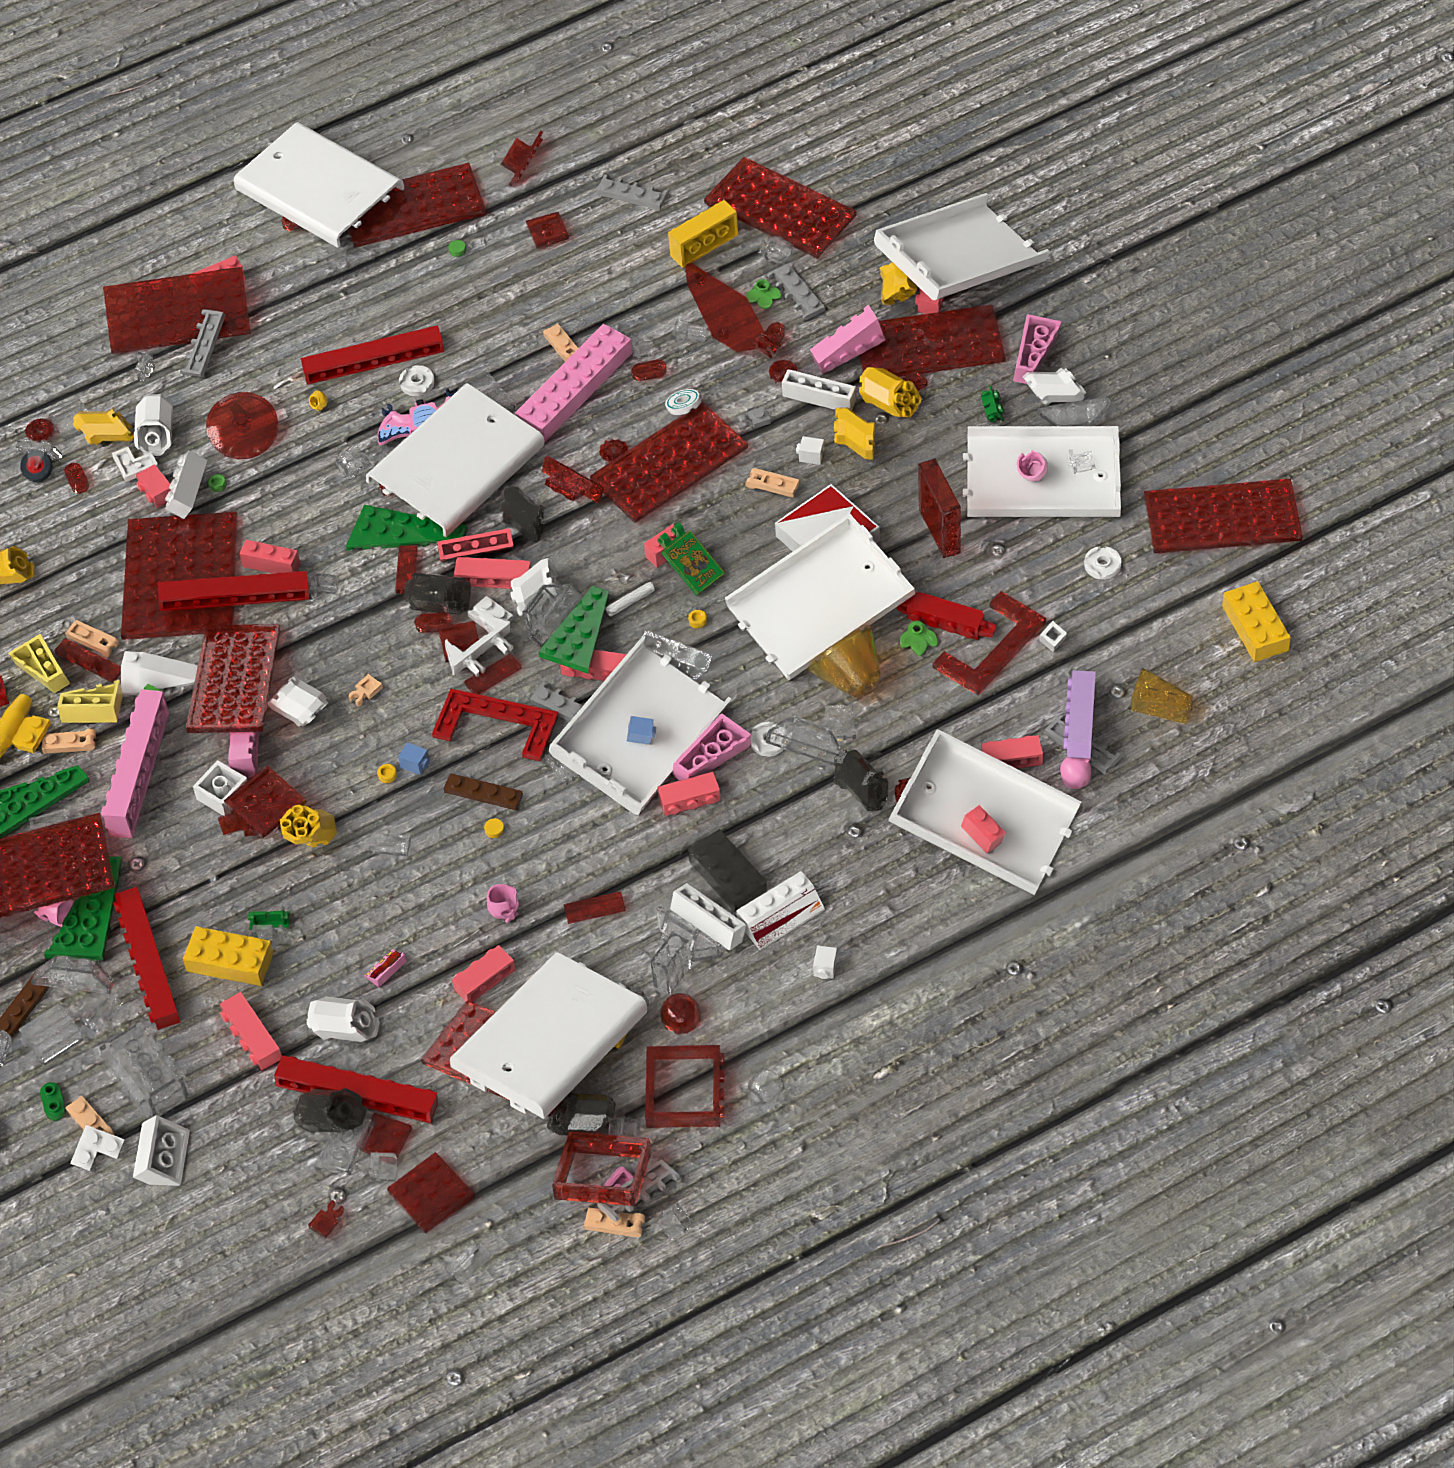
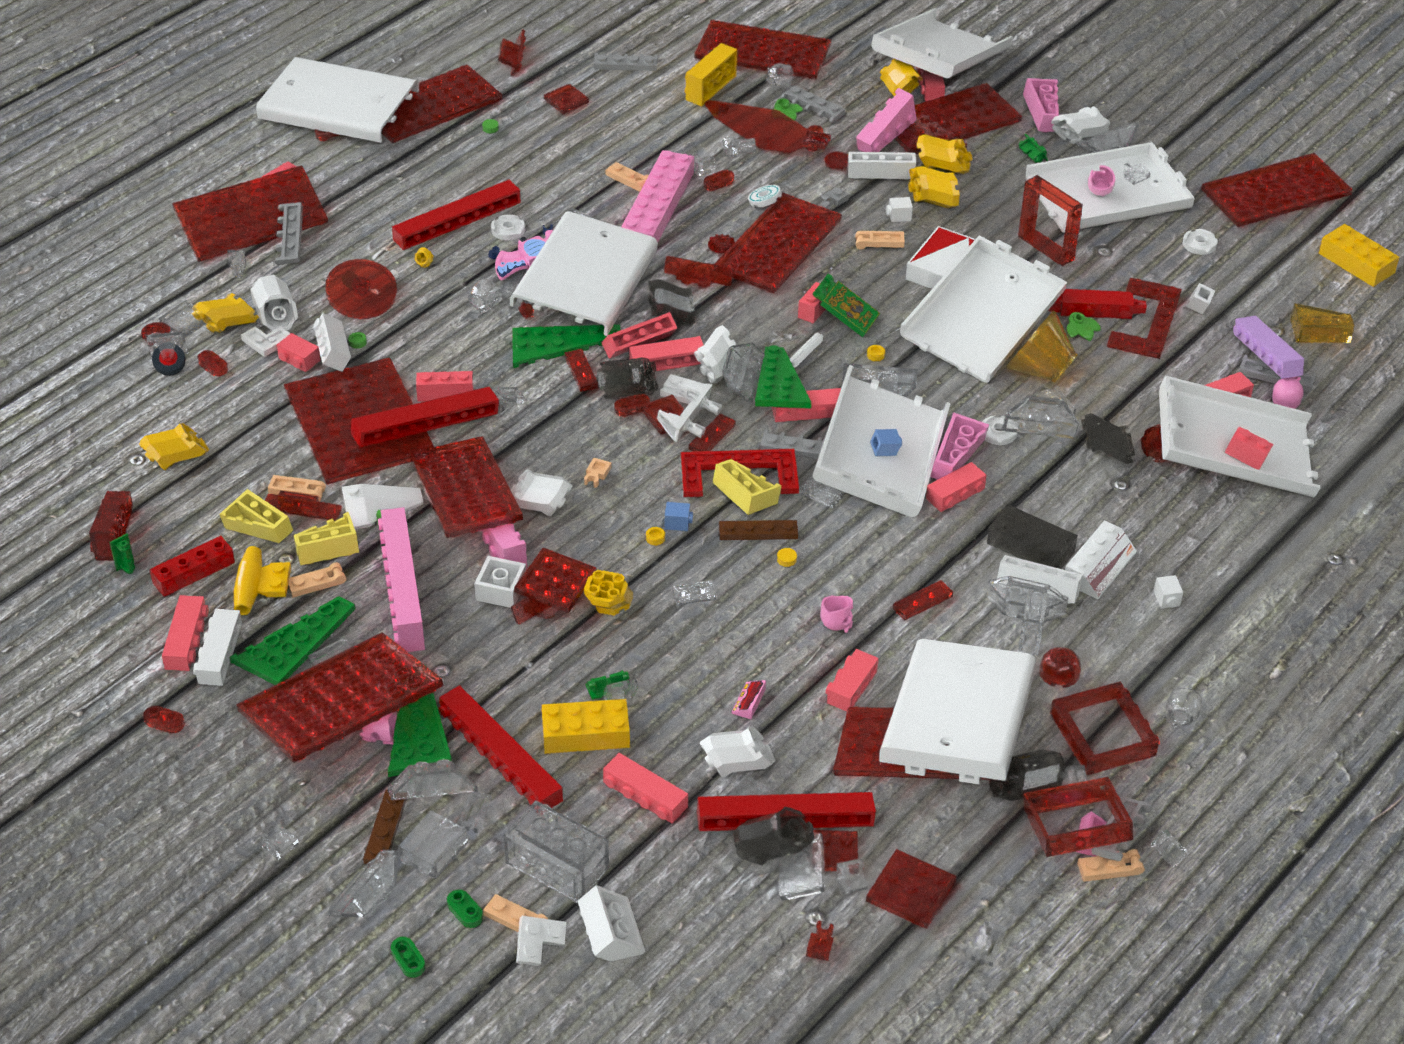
camera: 25 degrees left, 10 degrees down
none -> light yellow wedge [713,459,781,515]

